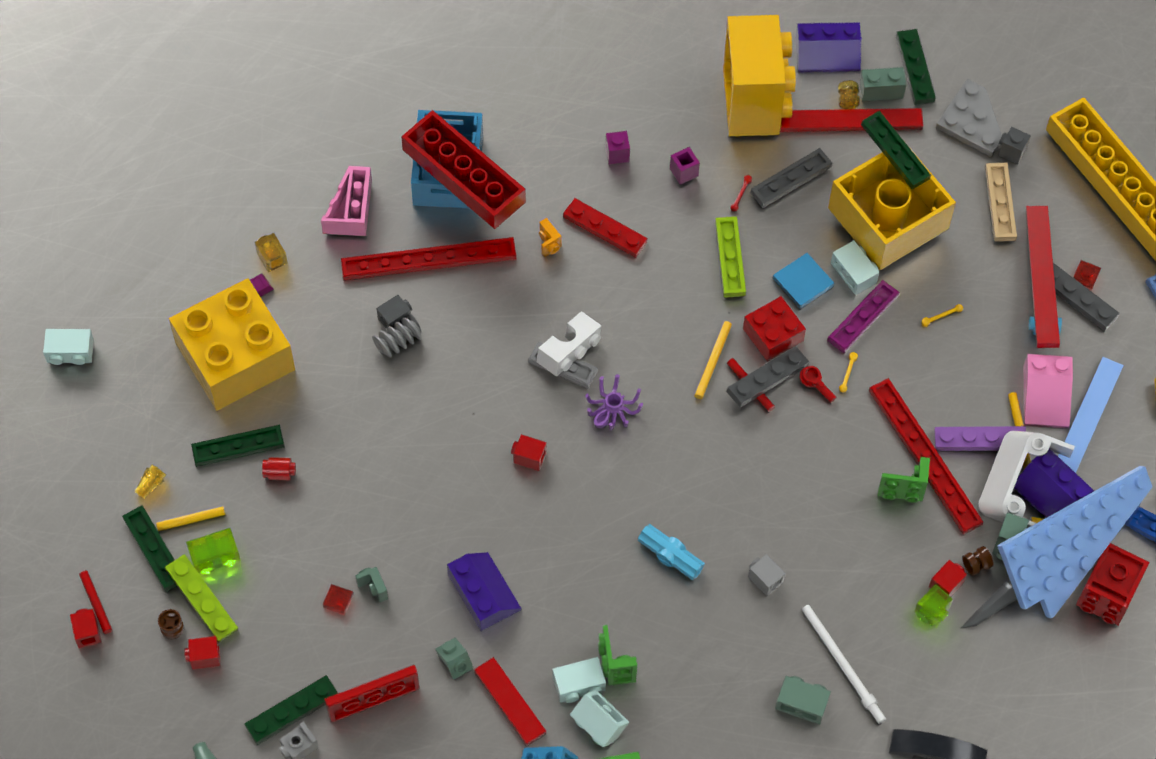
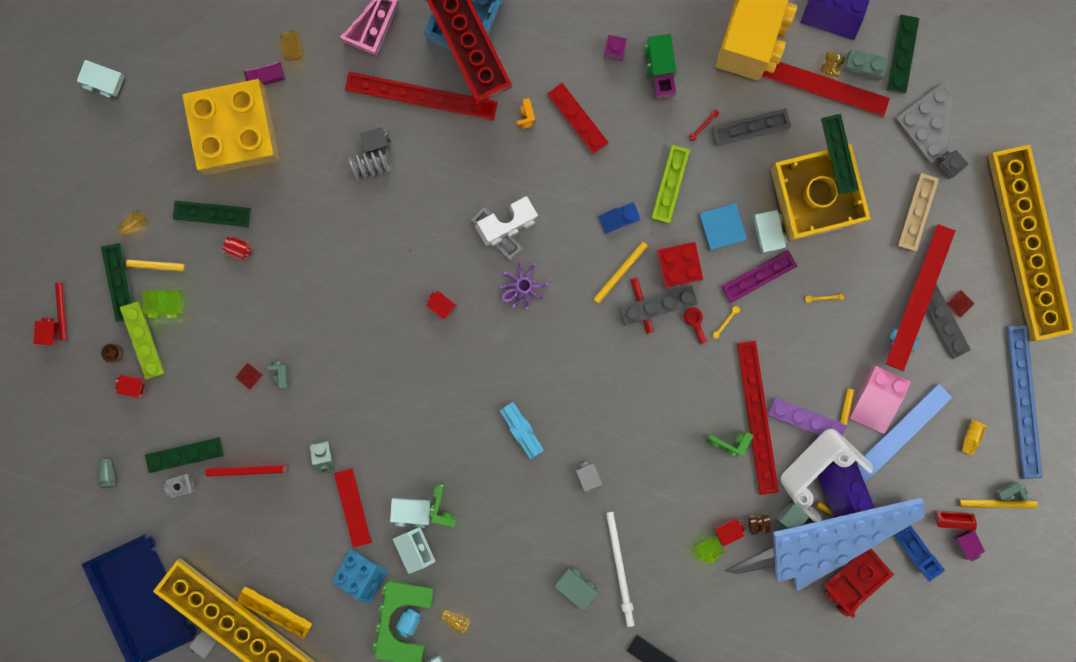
camera: 20 degrees right, 25 degrees up
dark purple slope [447,552,522,631] -> none
none -> blue slope [598,202,641,234]
none -> green brick [643,34,677,81]

